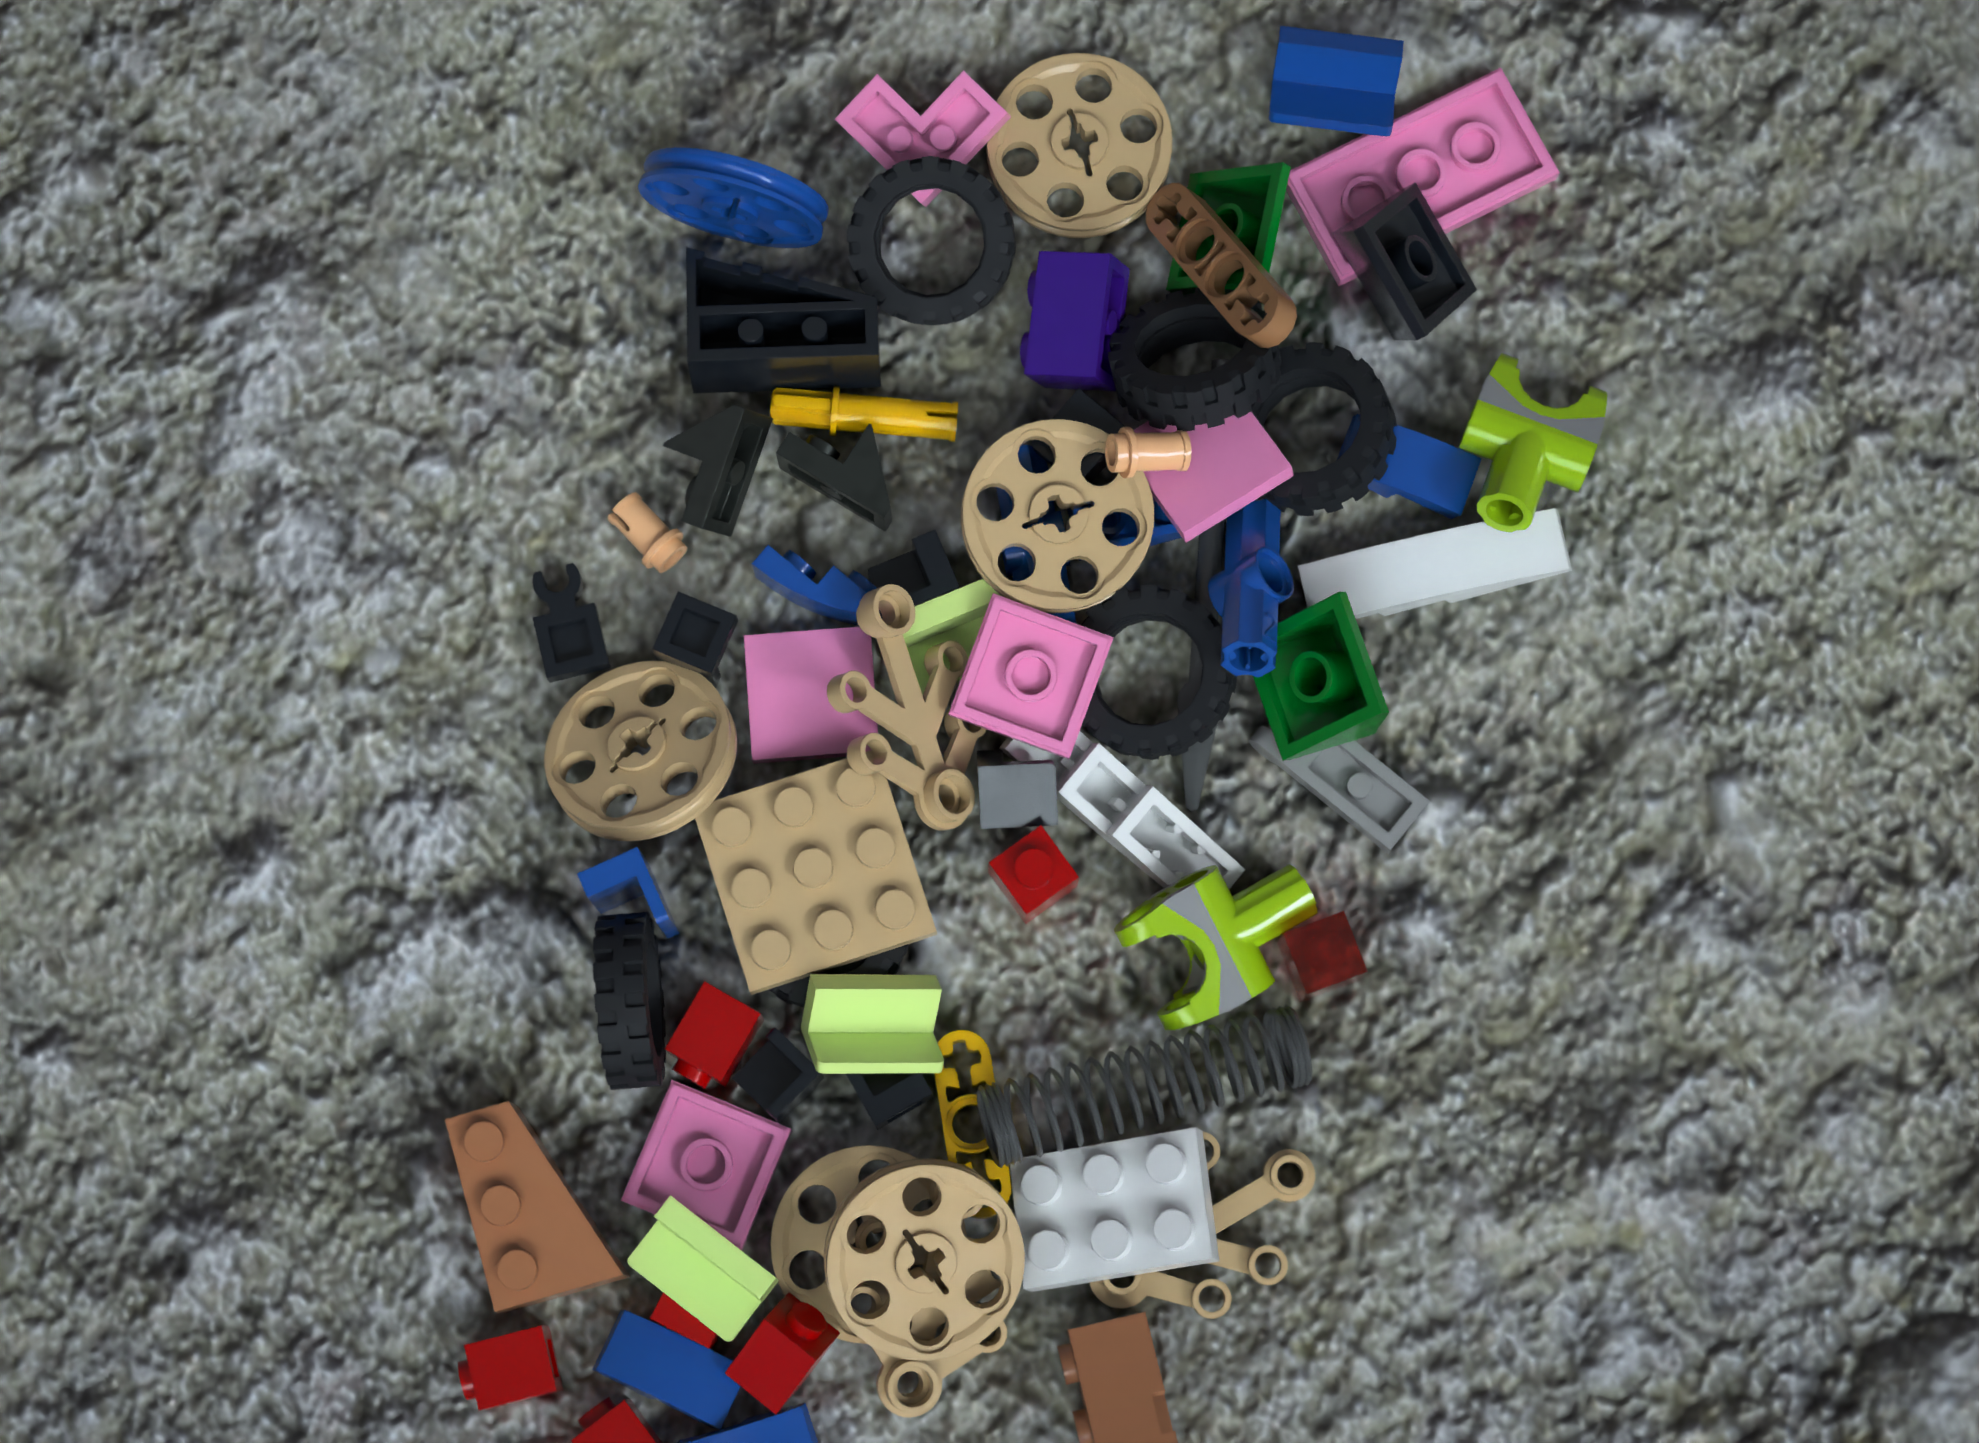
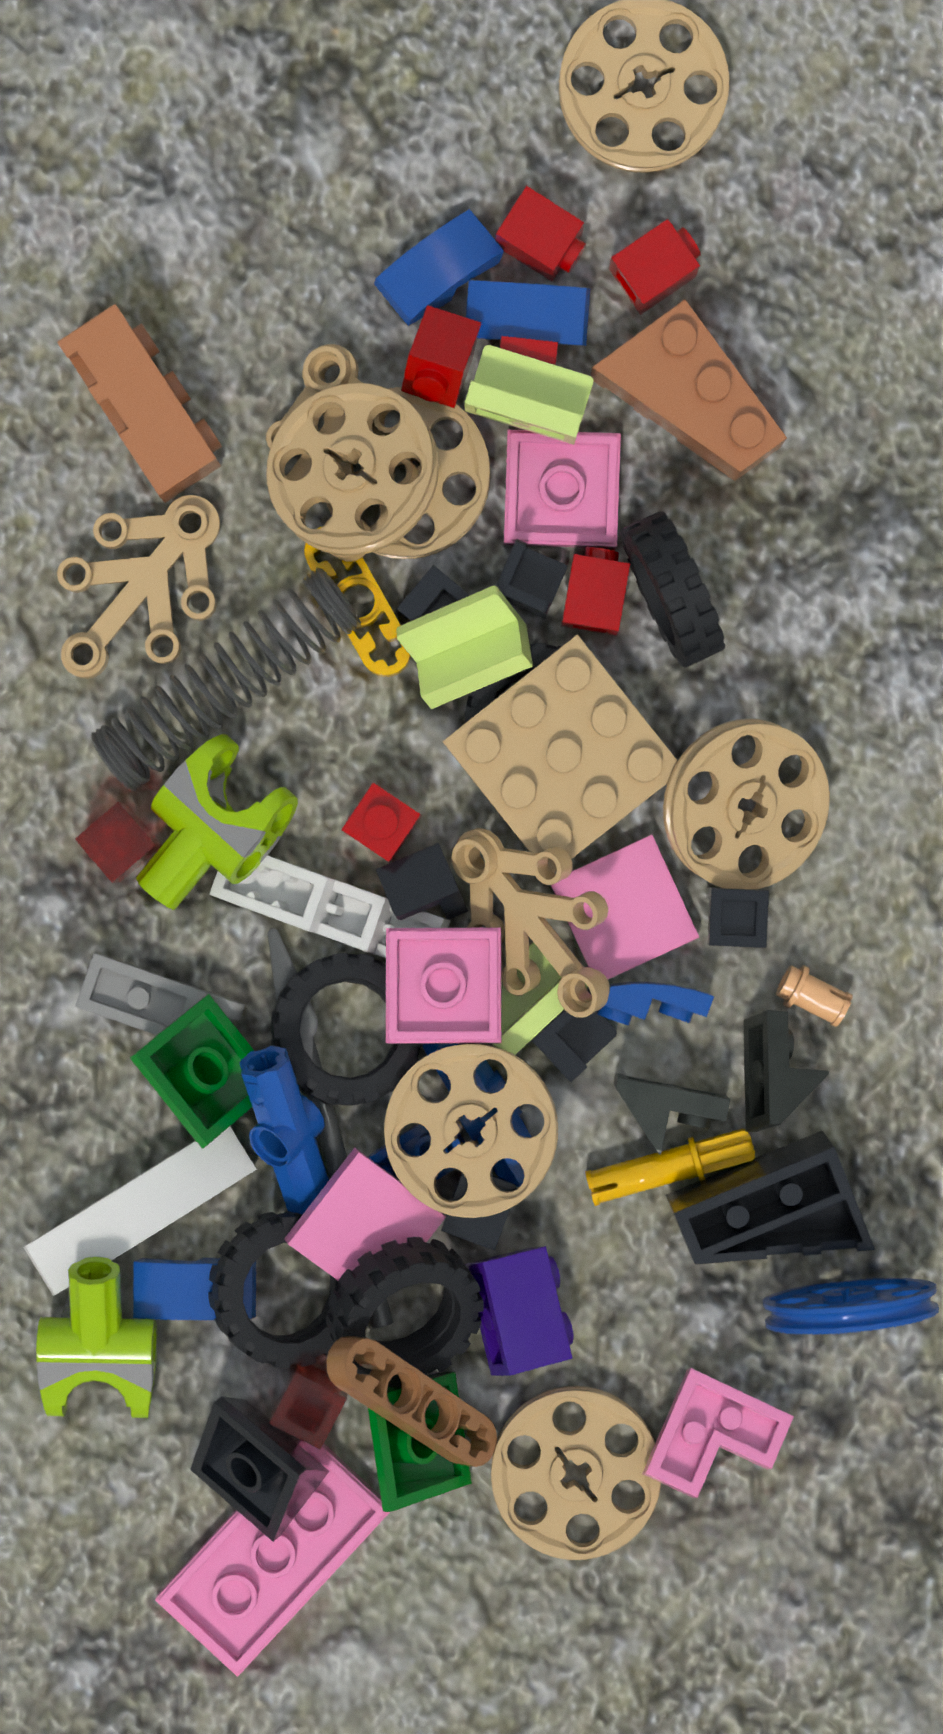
camera: 160 degrees right, 10 degrees up
black plate [532,563,611,683] -> none
blue panel [577,847,679,938] -> none
black tyre [847,156,1016,326] -> none
white plate [1009,1127,1219,1292] -> none
light nougat pin [1105,427,1192,478] -> none
blue panel [1268,26,1404,137] -> none
none -> clear red brick [269,1364,348,1450]

